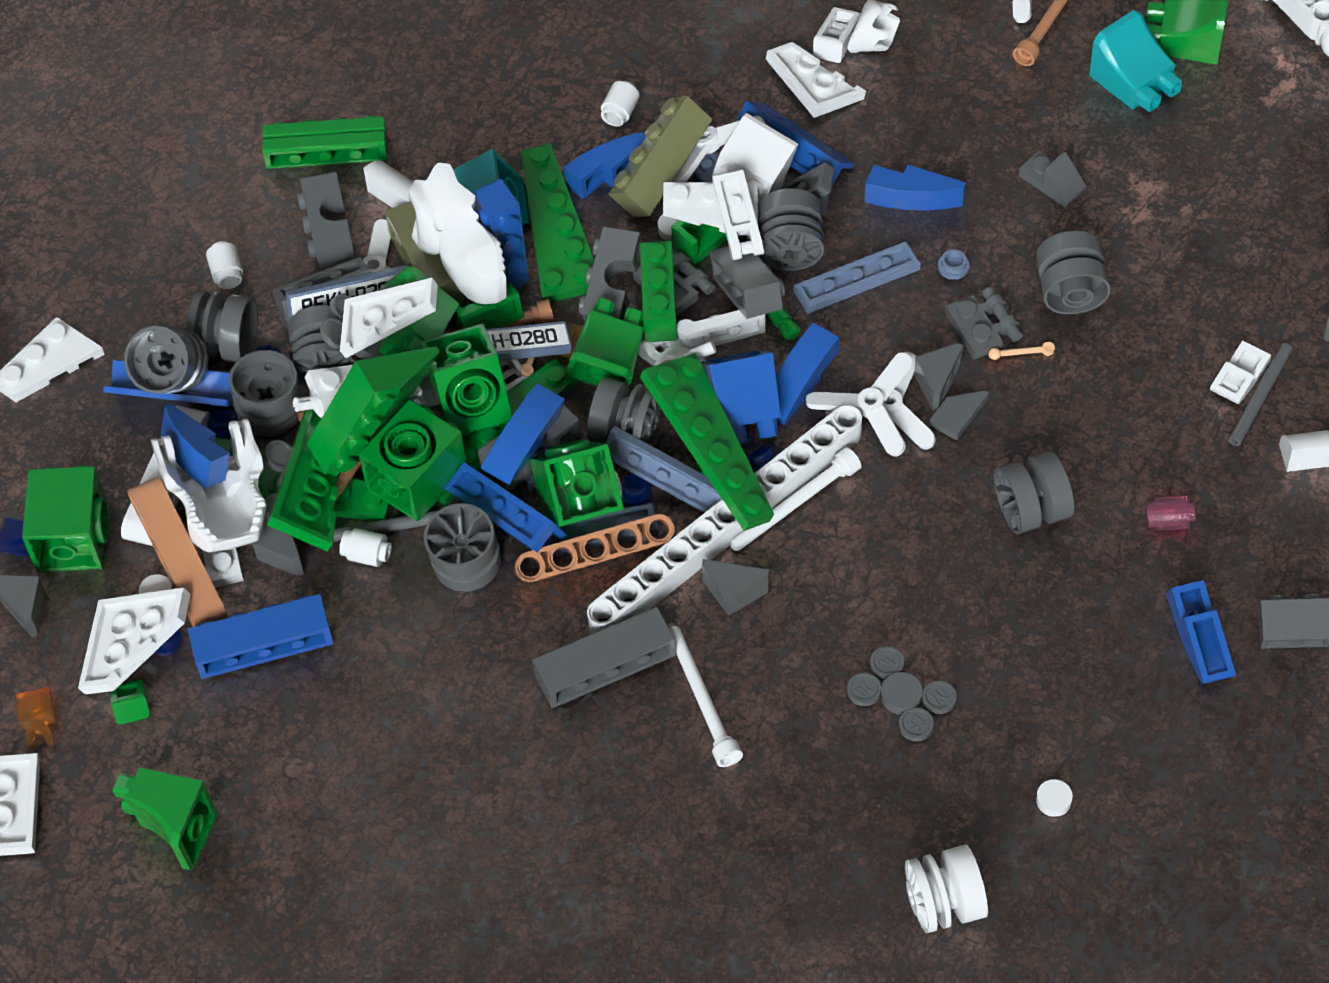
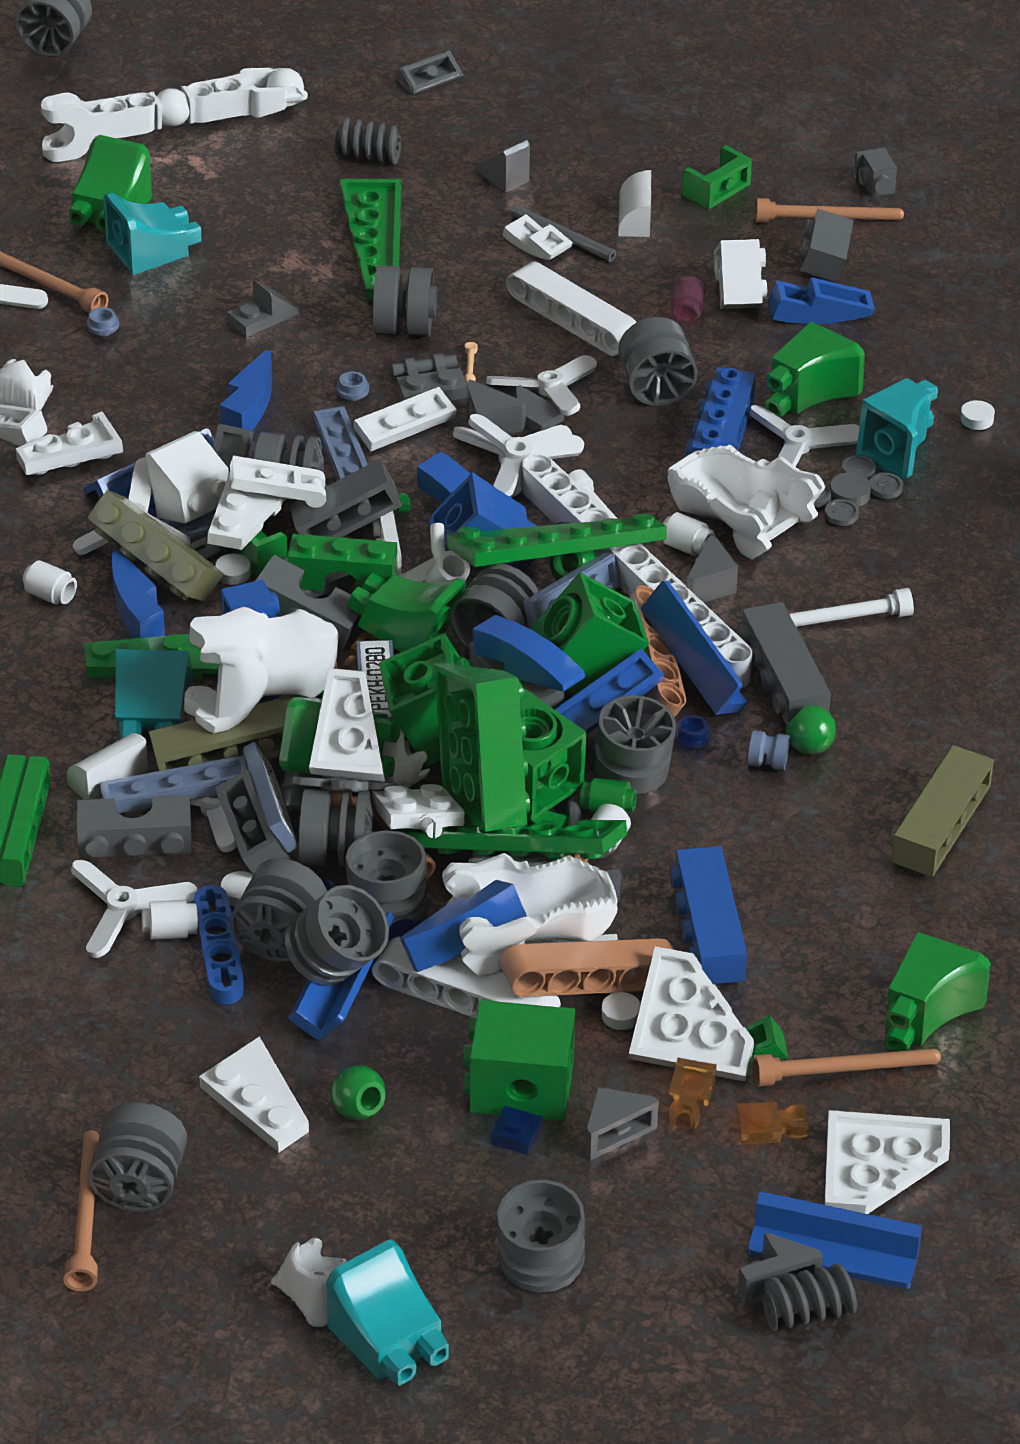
camera: 85 degrees left, 15 degrees down
none -> white piece [71,860,198,958]
none -> sand blue plate [86,307,119,336]
none -> sand blue tile [100,755,250,814]
none -> blue beam [194,885,244,1004]
none -> white tile [221,871,253,907]
none -> green piece [330,1065,386,1121]
none -> green wing [340,179,401,299]
none -> white plate [353,387,457,452]
none -> white piece [486,355,597,416]
none -> white beam [506,261,636,356]
none -> green brick [580,778,637,815]
none -> blue panel [641,581,747,714]
none -> white brick [663,512,714,556]
none -> white animal [668,445,825,560]
none -> clear orange plate [669,1057,717,1129]
none -> clear blue plate [675,715,711,749]
none -> blue brick [685,367,756,457]
none -> white brick [714,239,767,309]
none -> sand blue wheel [748,730,790,771]
none -> white piece [749,405,859,467]
none -> nougat piece [752,1049,941,1087]
none -> green hips [765,321,865,417]
none -> green piece [786,704,836,754]
none -> teal hips [856,378,938,480]
none -> olive brick [889,745,994,877]

